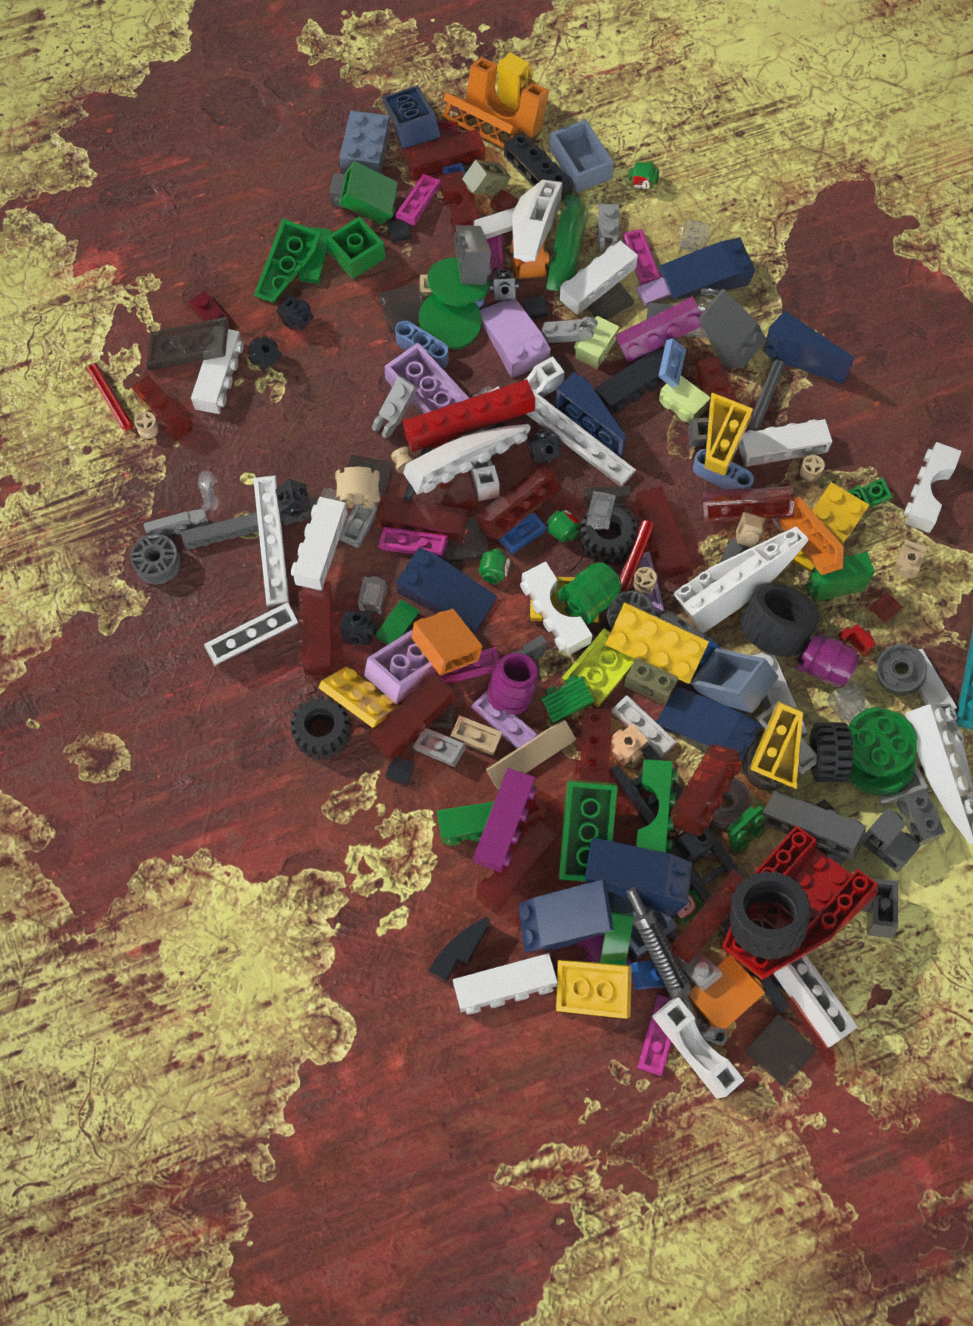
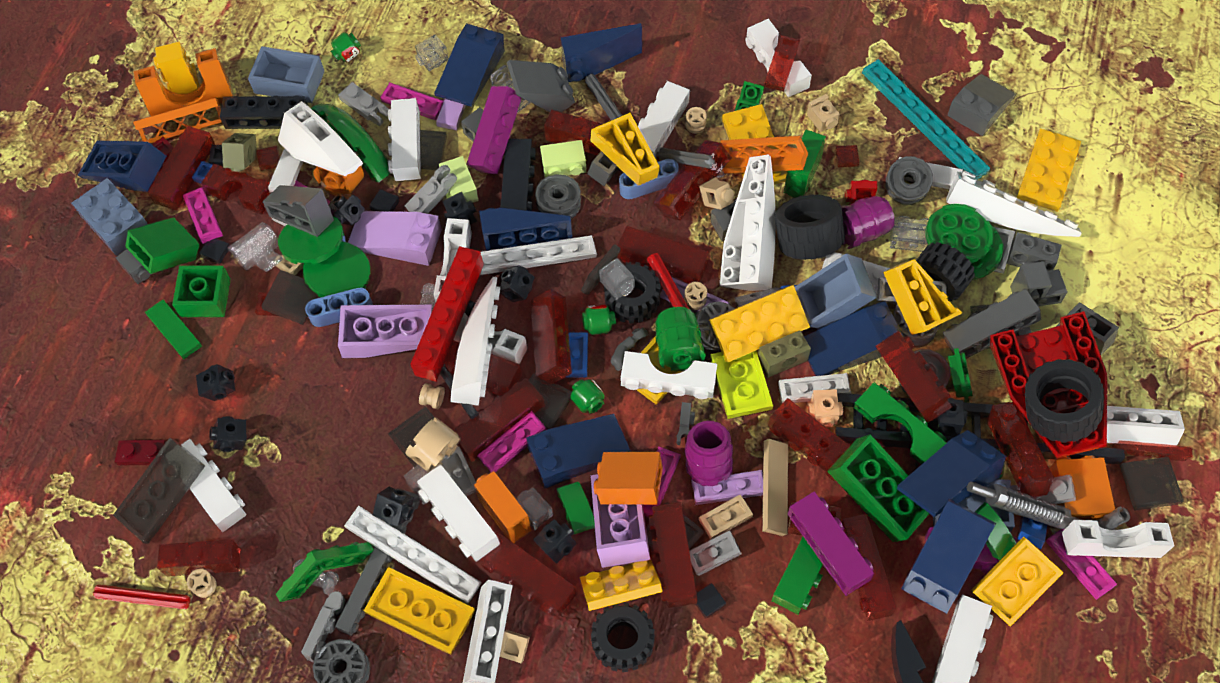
camera: 50 degrees left, 5 degrees down
green wedge [254,218,322,303] -> none
light grey hinge [372,376,418,439] -> none
green brick [541,674,598,723] -> none
medium blue plate [659,338,686,387] -> none
none -> clear piece [228,222,283,272]
none -> green plate [276,542,374,602]
none -> yellow plate [363,567,475,655]
none -> black brick [443,191,477,225]
none -> orange brick [474,471,532,544]
none -> tan tile [500,630,530,663]
none -> dark grey wheel [536,174,581,219]
none -> dark grey arm [611,328,649,371]
none -> dark grey axle [656,147,715,168]
none -> clear red tile [764,35,800,92]

